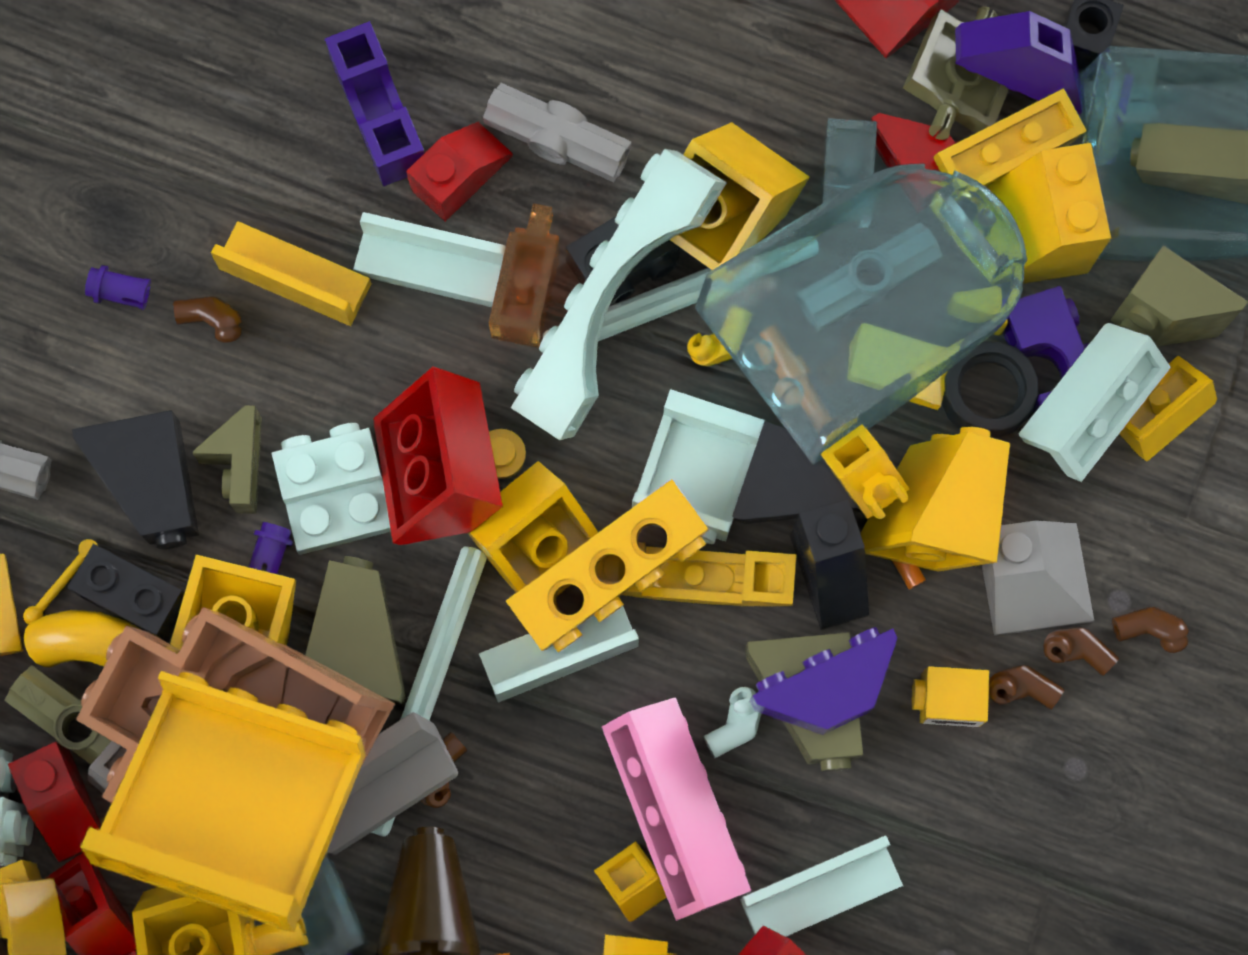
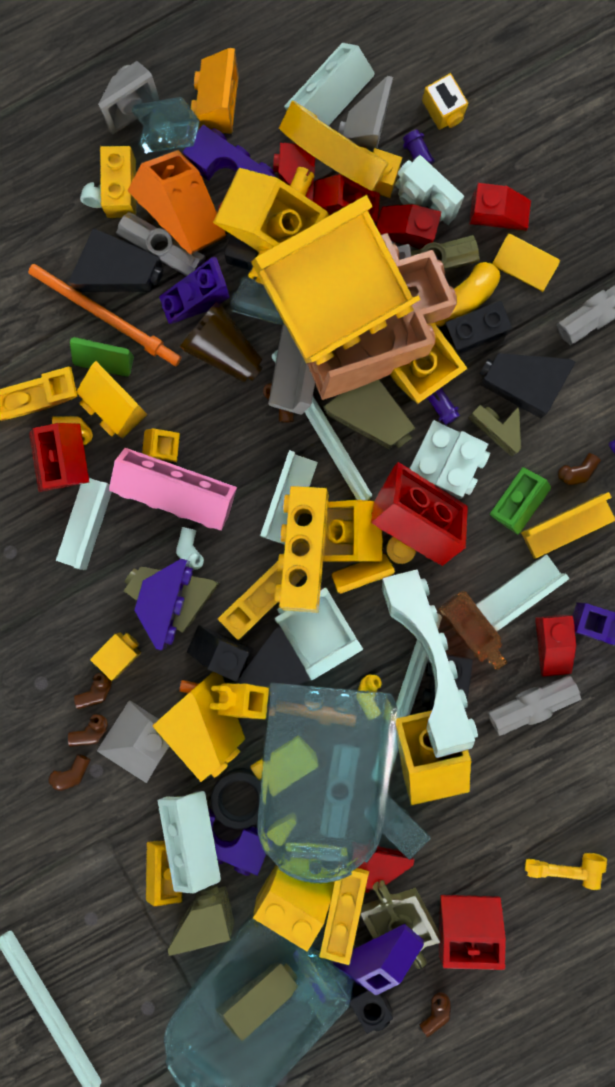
camera: 130 degrees right, 10 degrees up
yellow hinge [23,539,99,624] -> none
none -> yellow slope [331,554,395,594]
none -> bright green slope [489,467,551,535]

